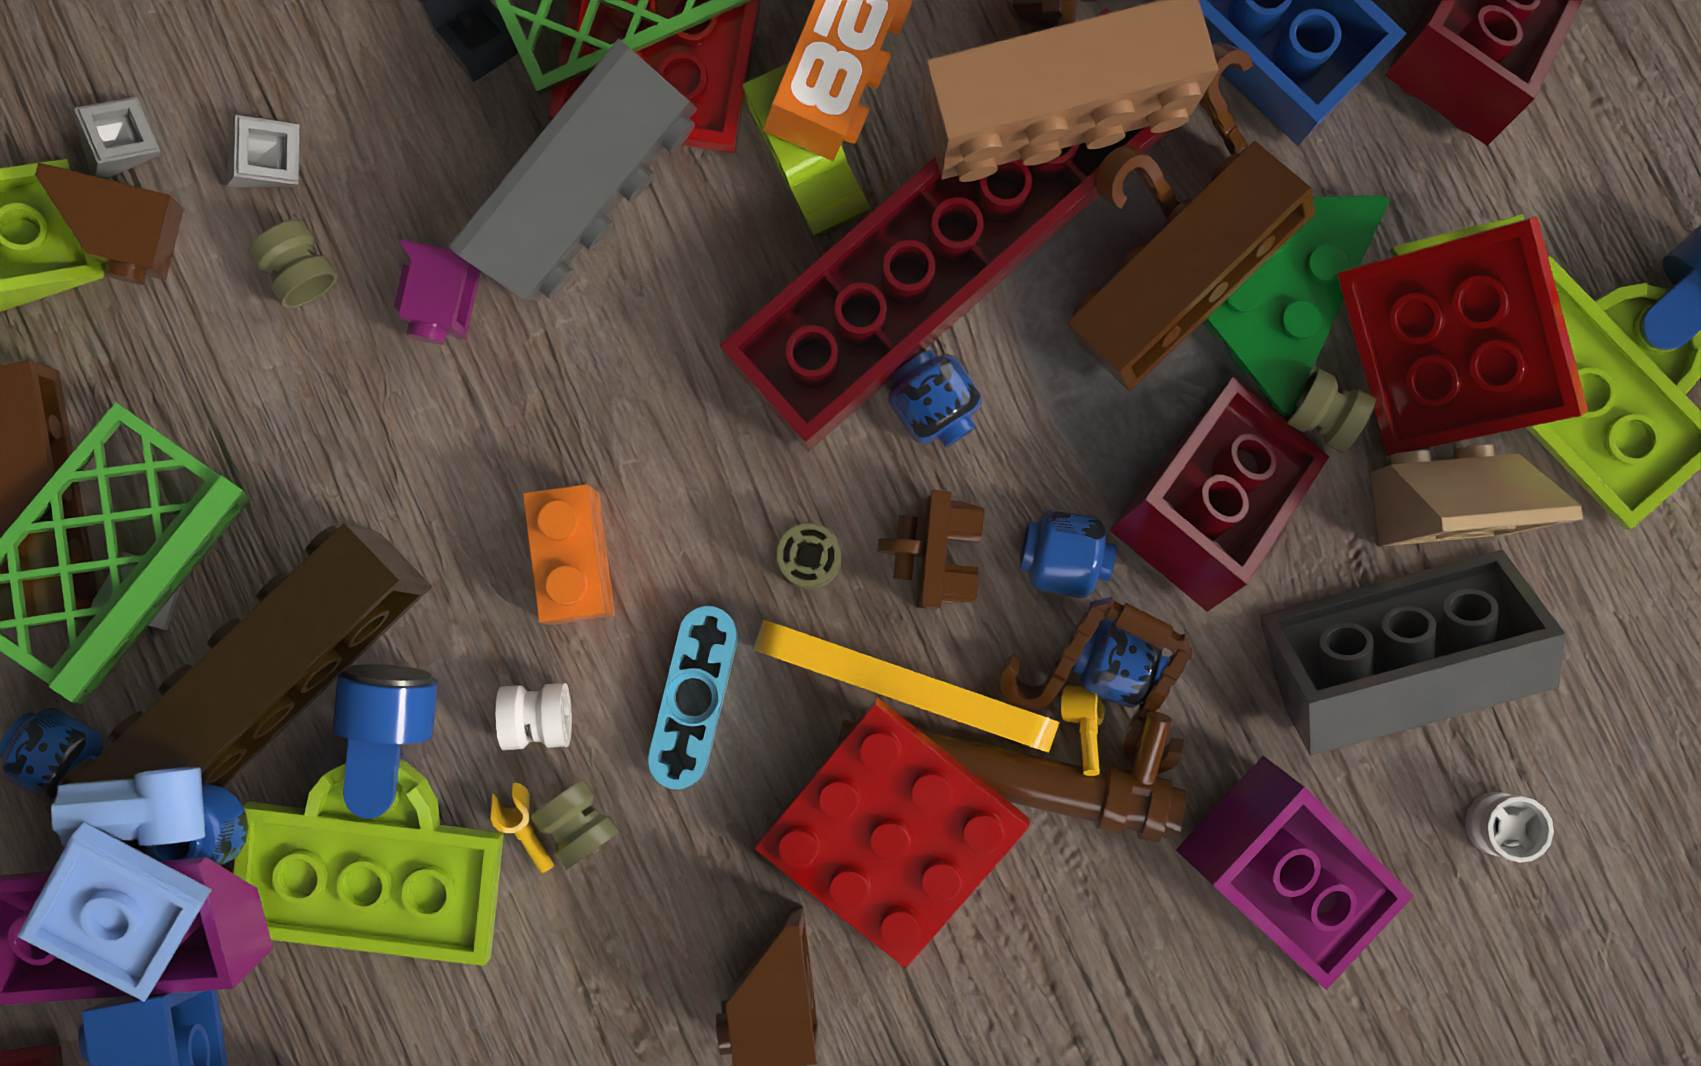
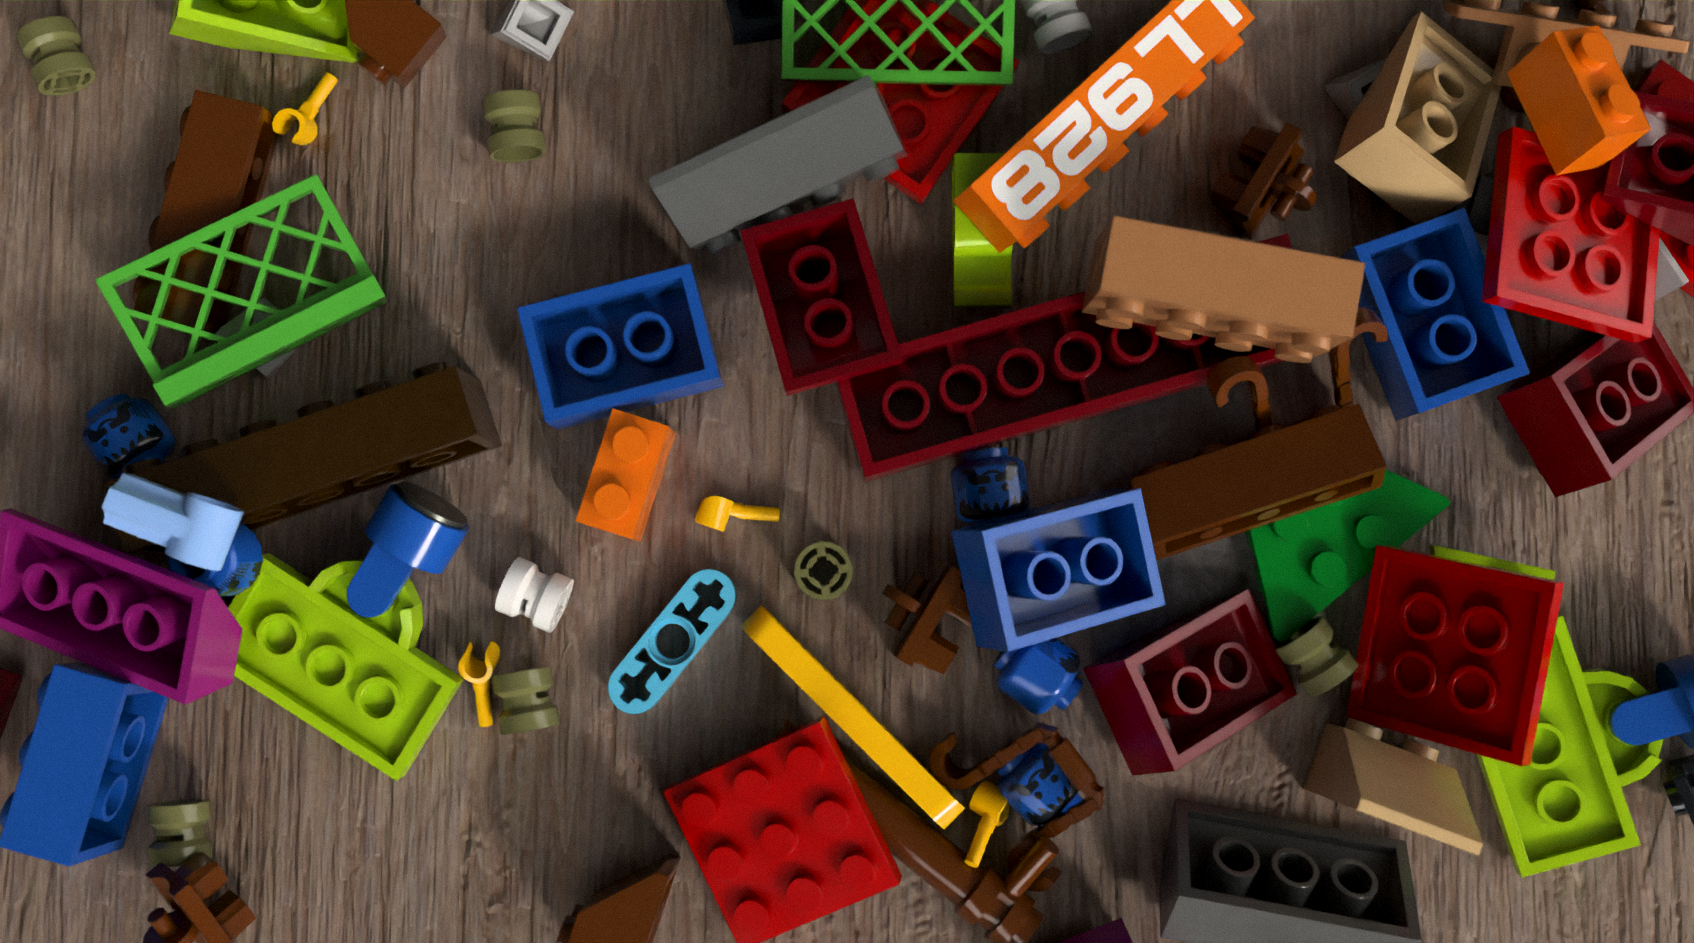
camera: 20 degrees right, 0 degrees up
light blue tile [17,822,212,1002] -> none
magenta window [394,239,481,345] -> none
none -> yellow hand [272,72,338,145]
none -> blue brick [517,263,725,430]
none -> yellow hand [695,496,780,532]
none -> dark red slope [740,198,903,396]
none -> blue brick [951,488,1166,652]

